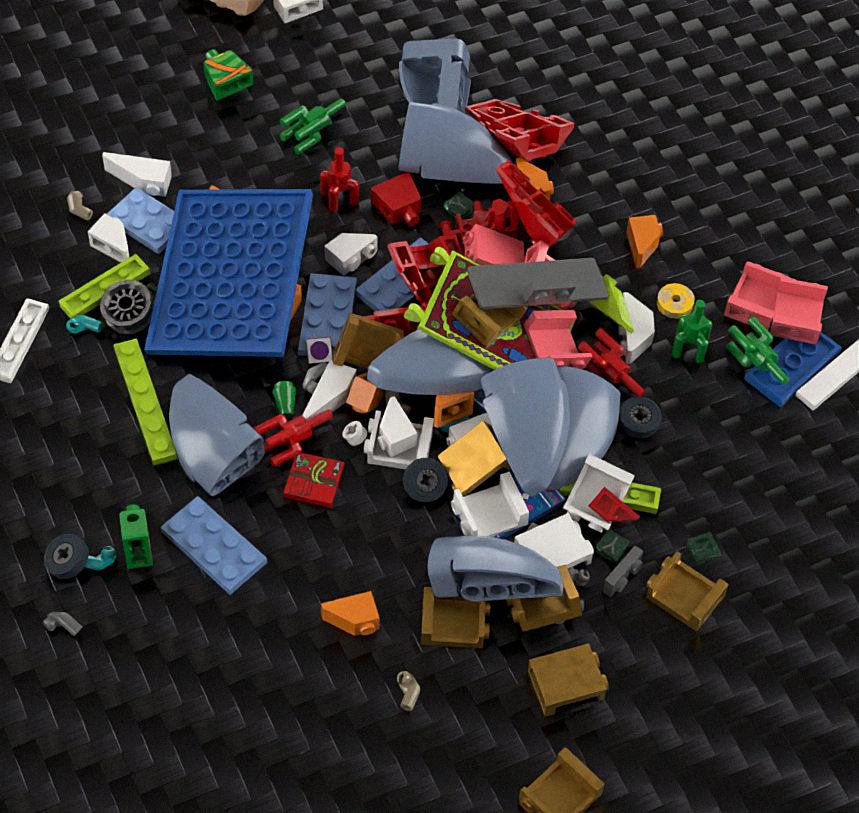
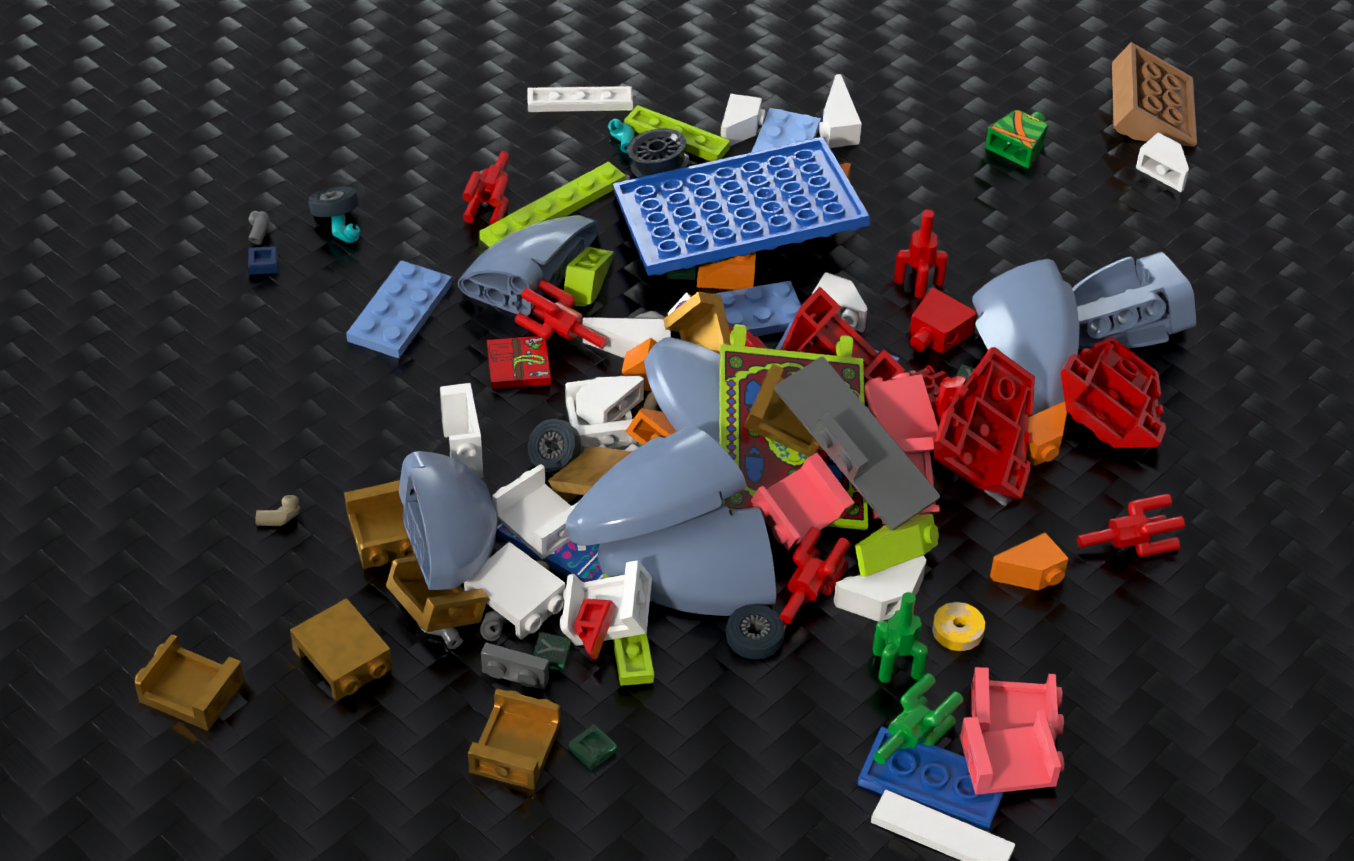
camera: 70 degrees right, 10 degrees down
dark tan arm [67,191,93,220] -> none
green torso [119,505,153,569] -> none
green cone [272,381,296,419] -> none
green plant [279,98,346,155] -> none
orange slope [321,591,379,636] -> none
white bush [342,421,367,446] -> none
none -> dark blue tile [248,246,278,275]
none -> white panel [440,383,483,478]
none -> red plant [462,151,510,225]
none -> lime slope [564,247,614,306]
none -> red plant [1077,494,1185,557]

